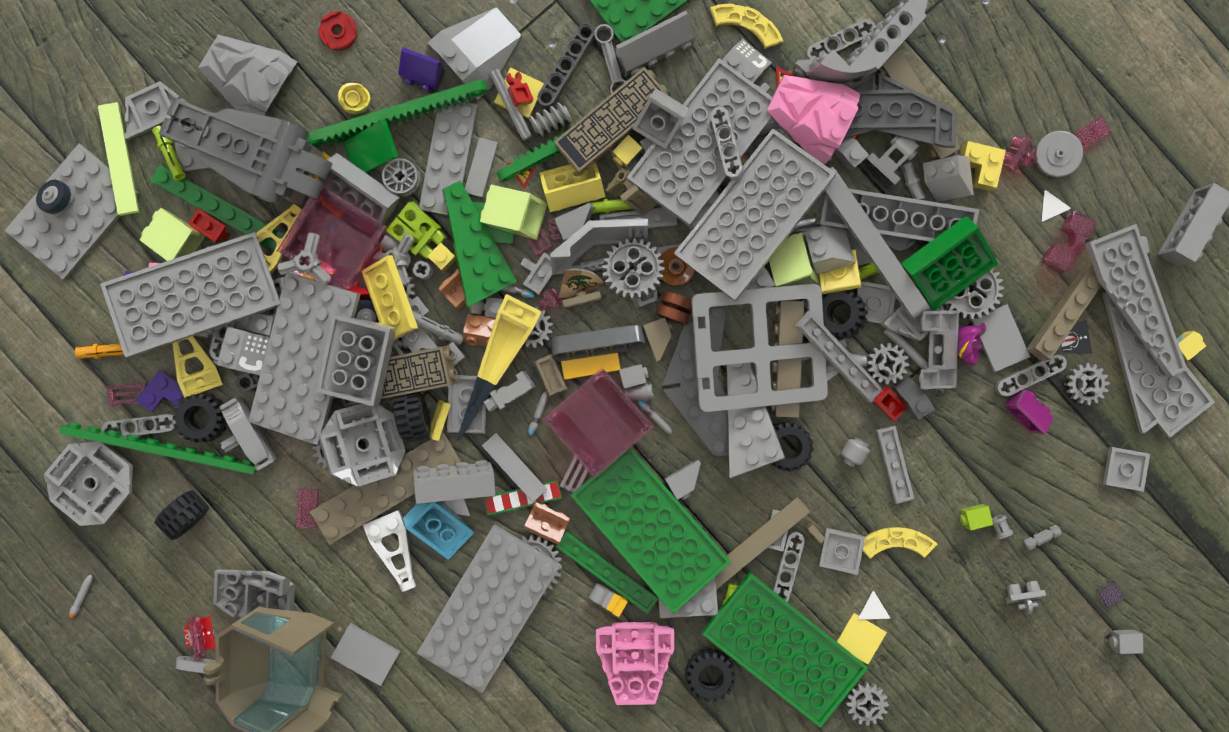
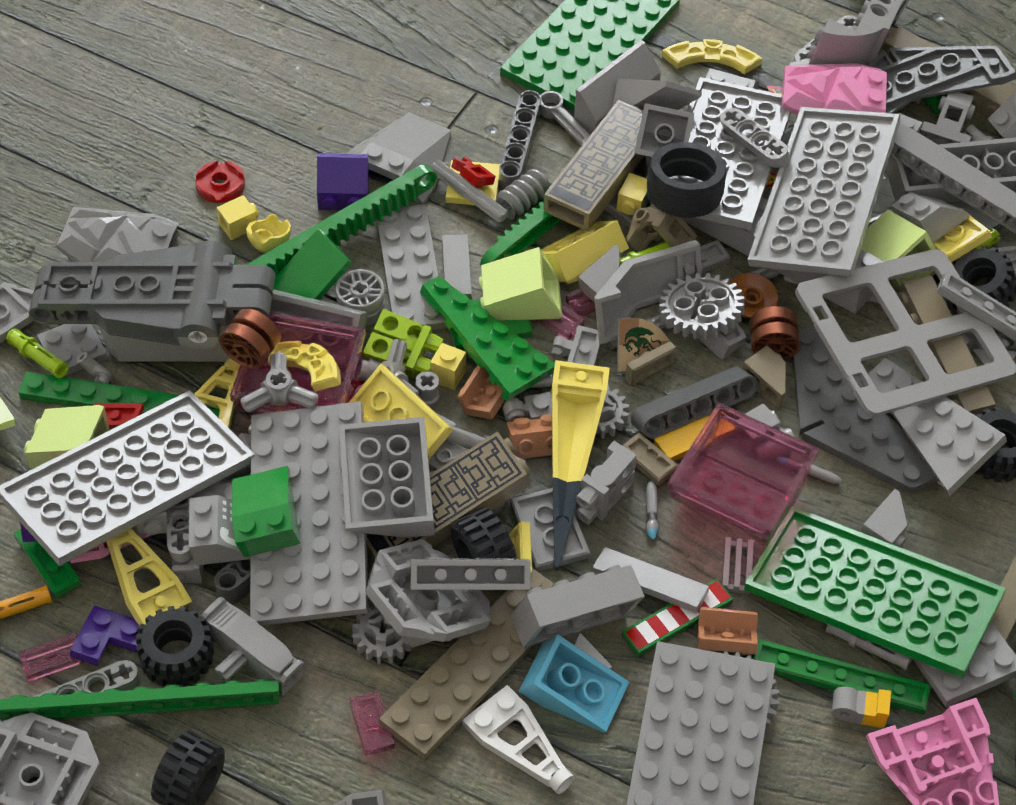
camera: 20 degrees left, 35 degrees down
clear pink tile [538,288,563,309] -> none
none -> light grey arm [76,352,112,384]
none -> light yellow brick [217,195,259,240]
none -> copper wheel [219,309,281,369]
none -> green slope [232,466,301,558]
none -> light yellow tile [268,341,341,392]
none -> light grey brick [410,558,531,590]
none -> light grey slope [612,79,702,110]
none -> black tyre [647,142,726,218]

